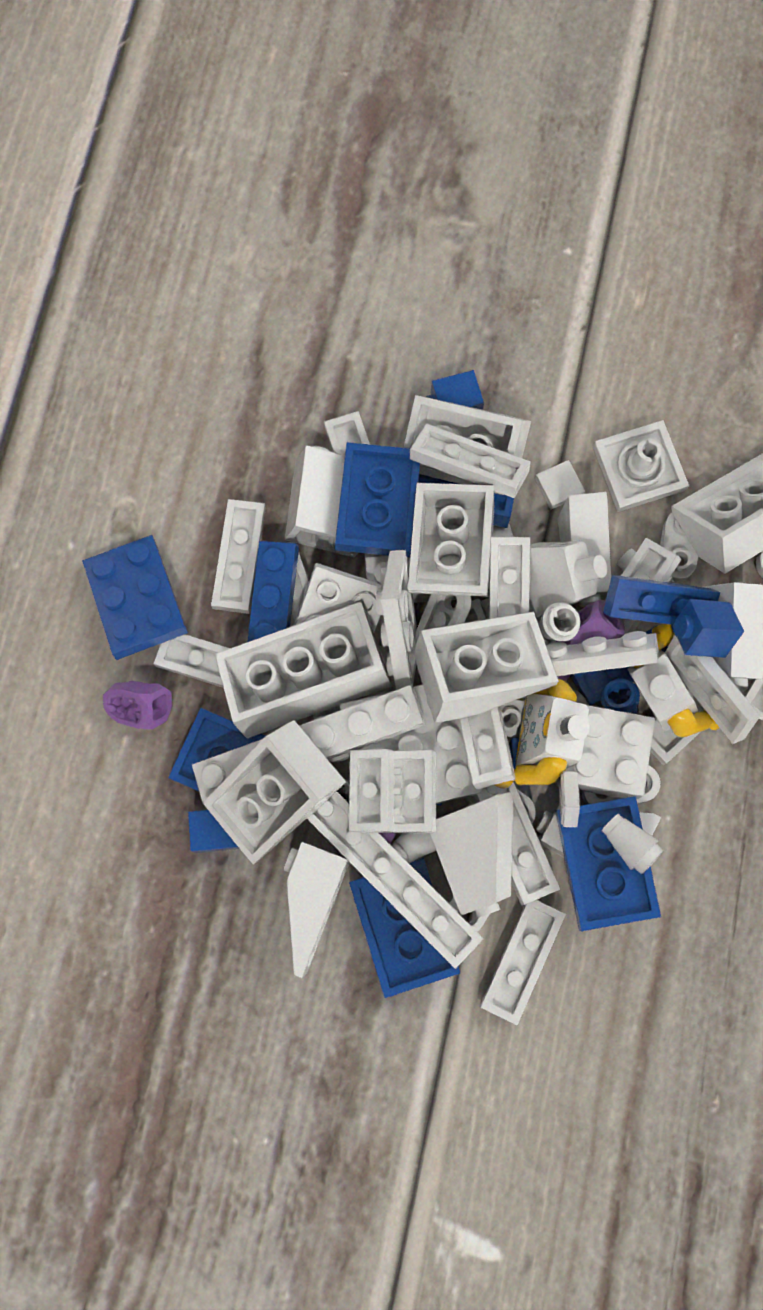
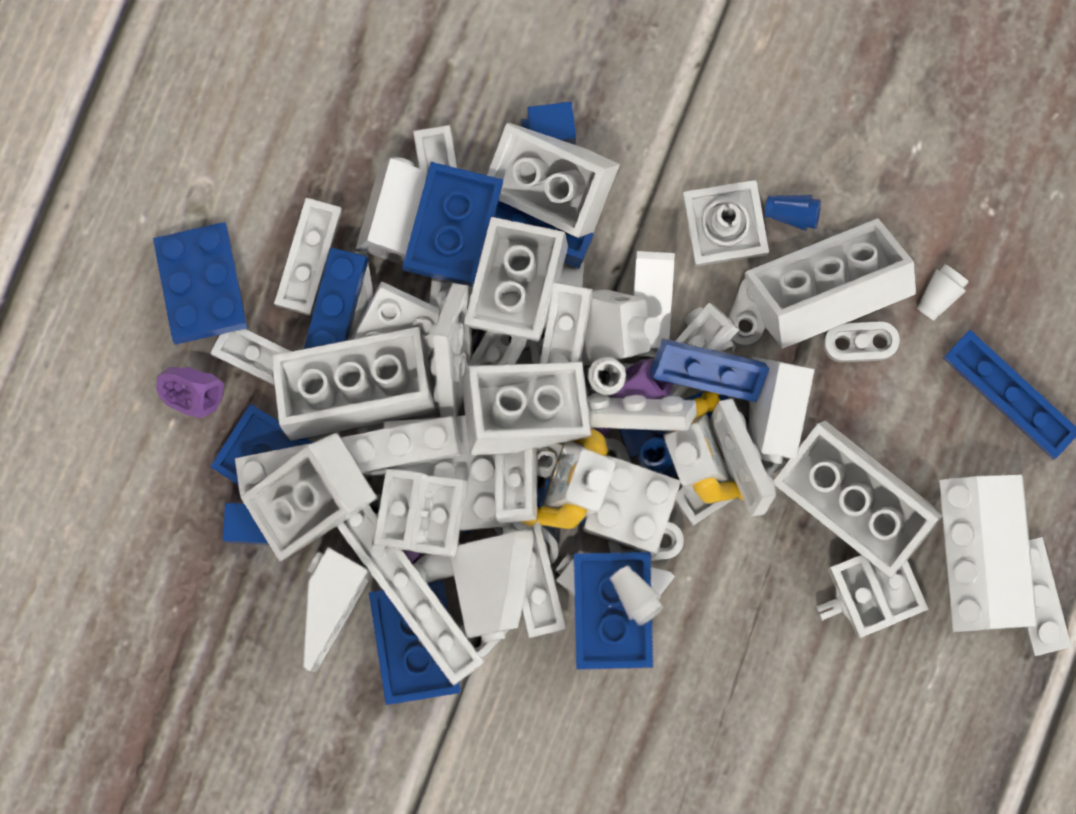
camera: 10 degrees right, 5 degrees up
white plate [410,423,531,498] -> none
white plate [480,900,566,1025] -> none
white tile [535,460,585,510] -> none
white tile [559,771,580,827] -> none
blue brick [672,599,745,658] -> none
none -> blue cone [765,195,821,231]

